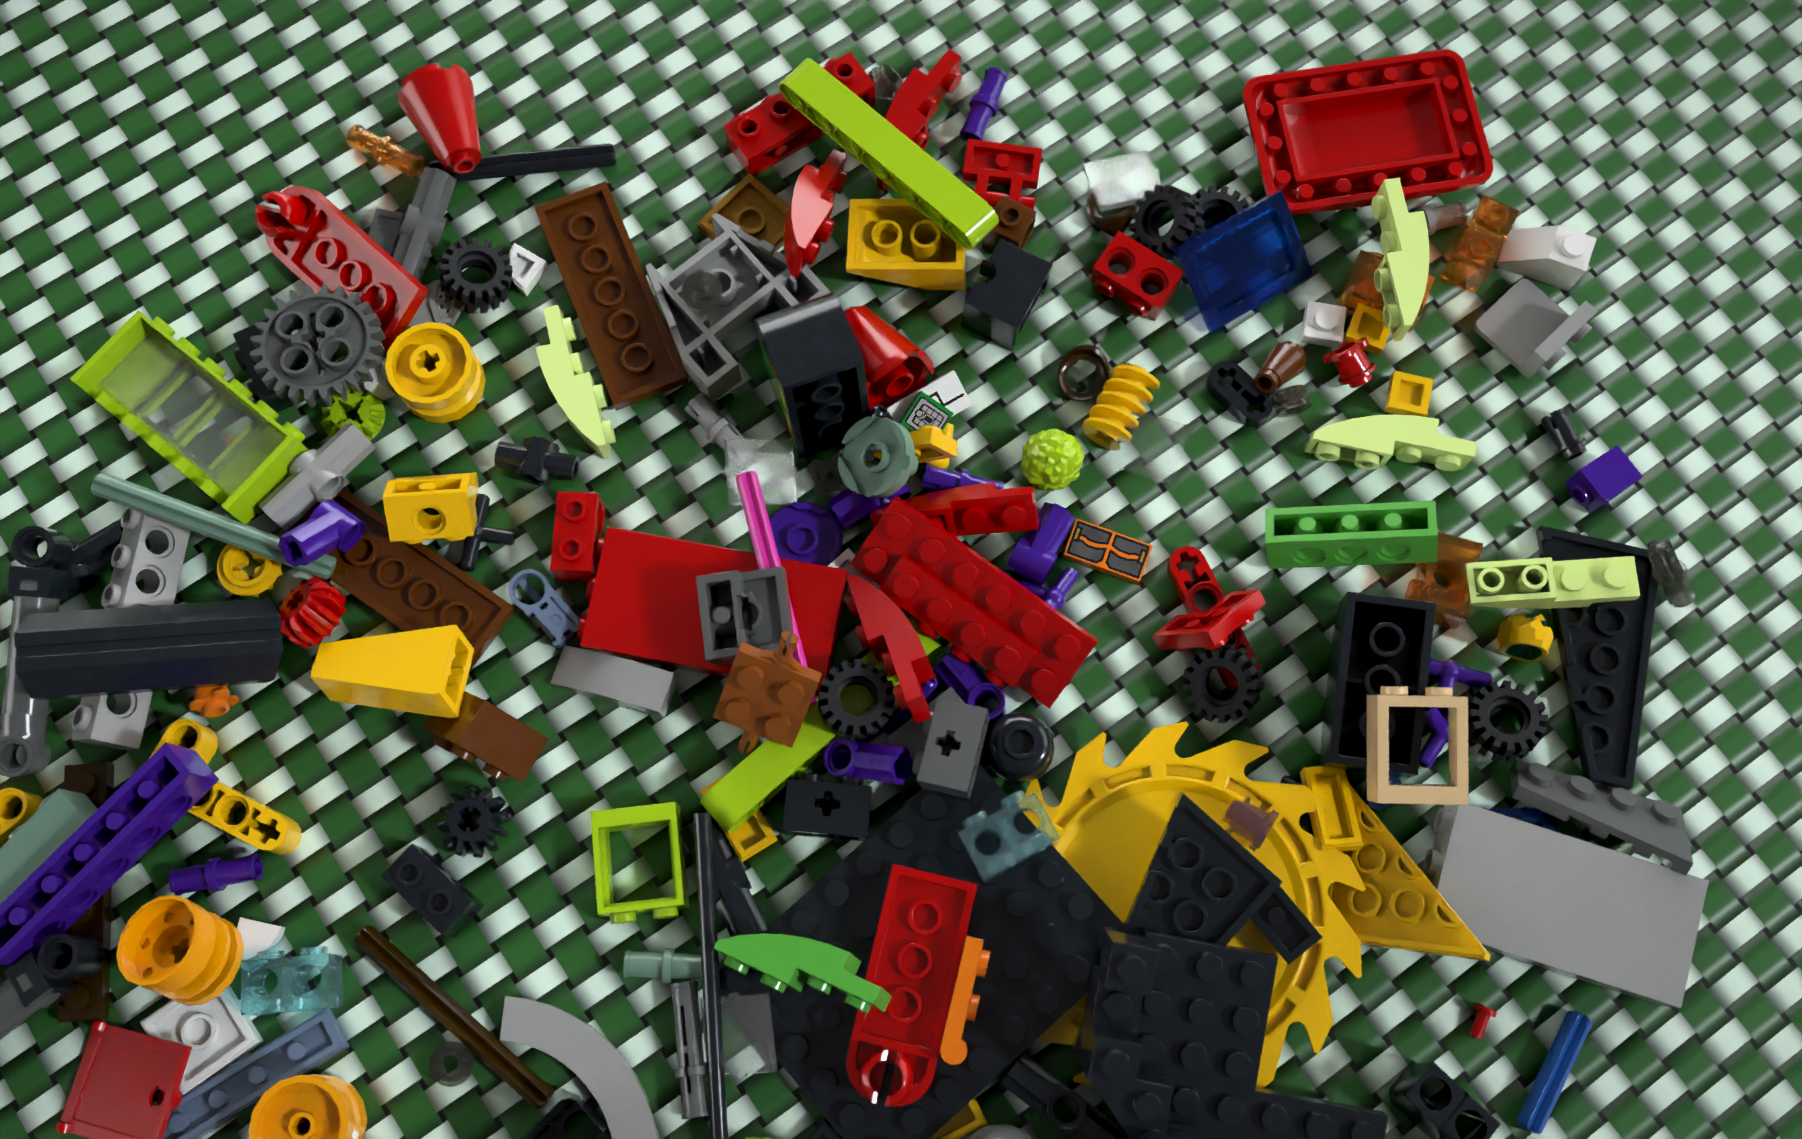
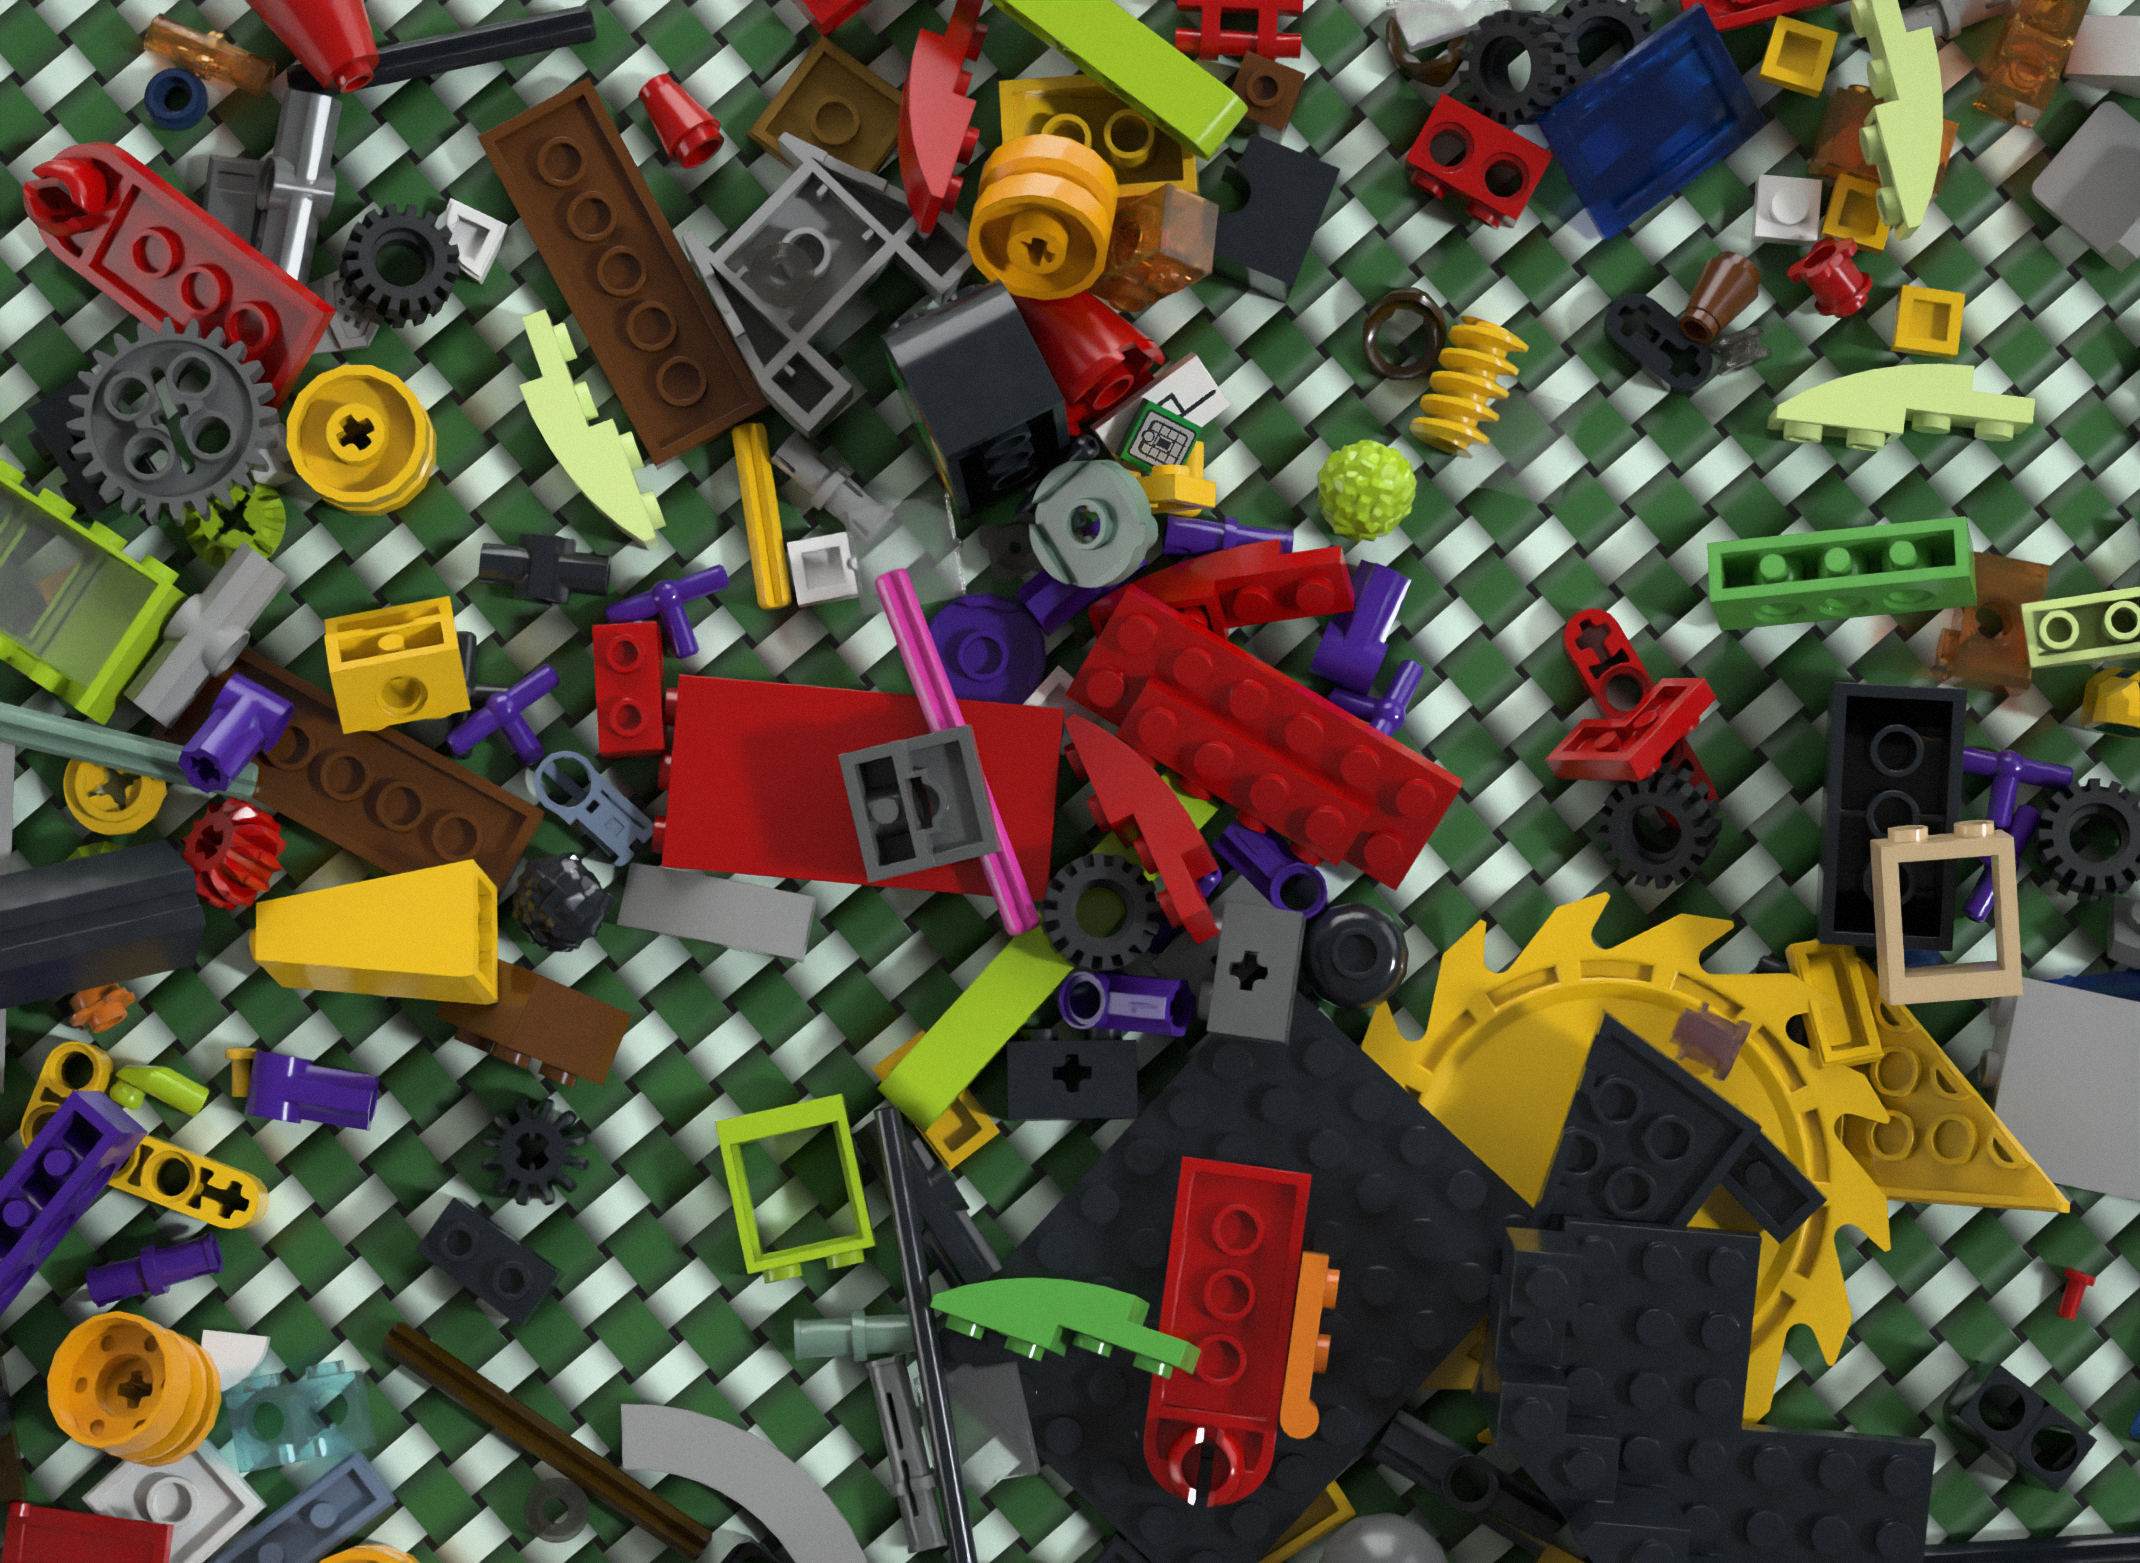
camera: 10 degrees left, 10 degrees up
dark orange plate [713,631,822,755] -> none
clear light blue brick [958,790,1060,882] -> none
tile [1063,518,1153,585] -> none
none -> lime arm [110,1065,209,1117]
none -> dark blue plate [144,68,209,131]
none -> yellow piece [225,1047,257,1097]
none -> dark purple piece [244,1051,379,1131]
none -> dark purple piece [445,664,560,765]
none -> black piece [512,852,615,952]
none -> dark purple piece [604,564,730,660]
none -> red cone [638,74,724,169]
none -> yellow axle [732,423,792,610]
none -> white plate [787,531,862,608]
none -> light orange wheel [967,134,1119,300]
none -> clear orange brick [1085,183,1219,312]
none -> yellow tile [1757,15,1839,98]

